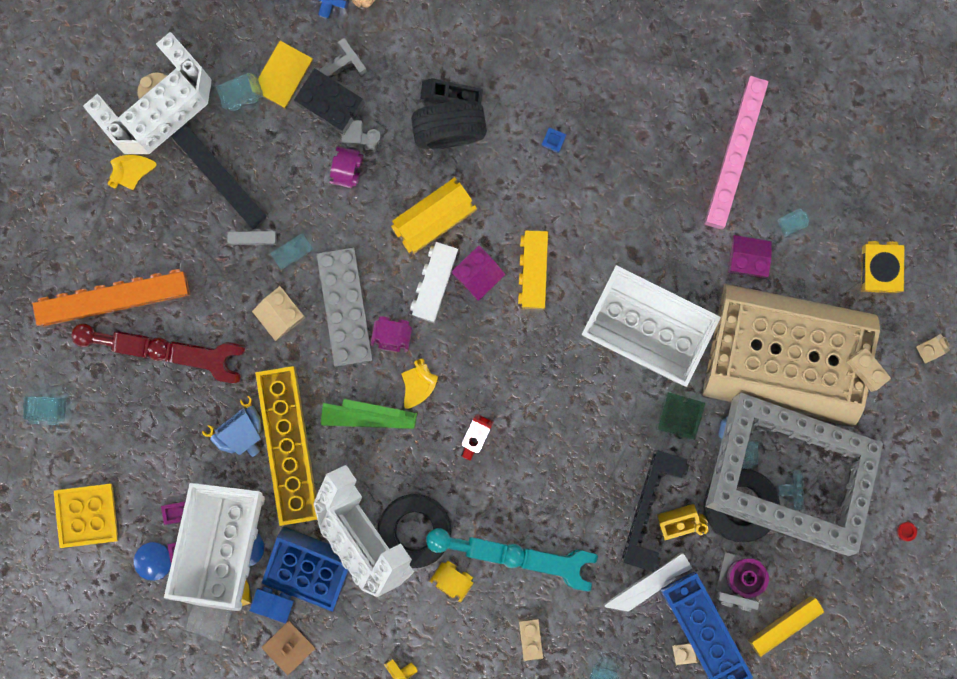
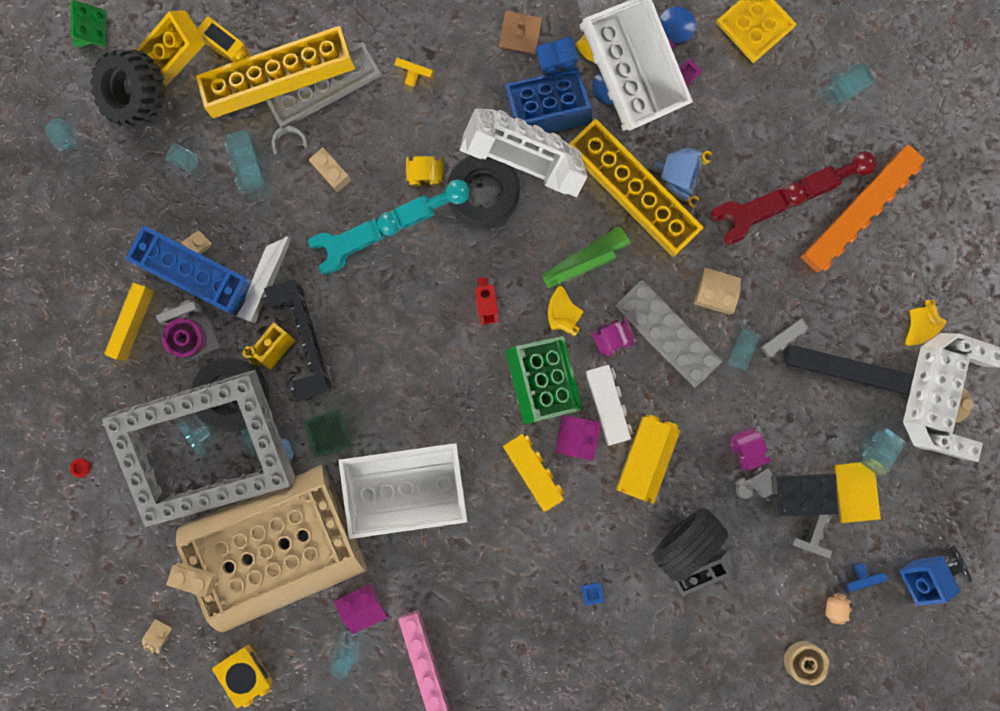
camera: 145 degrees right, 0 degrees up
none -> green slope [505,336,583,425]

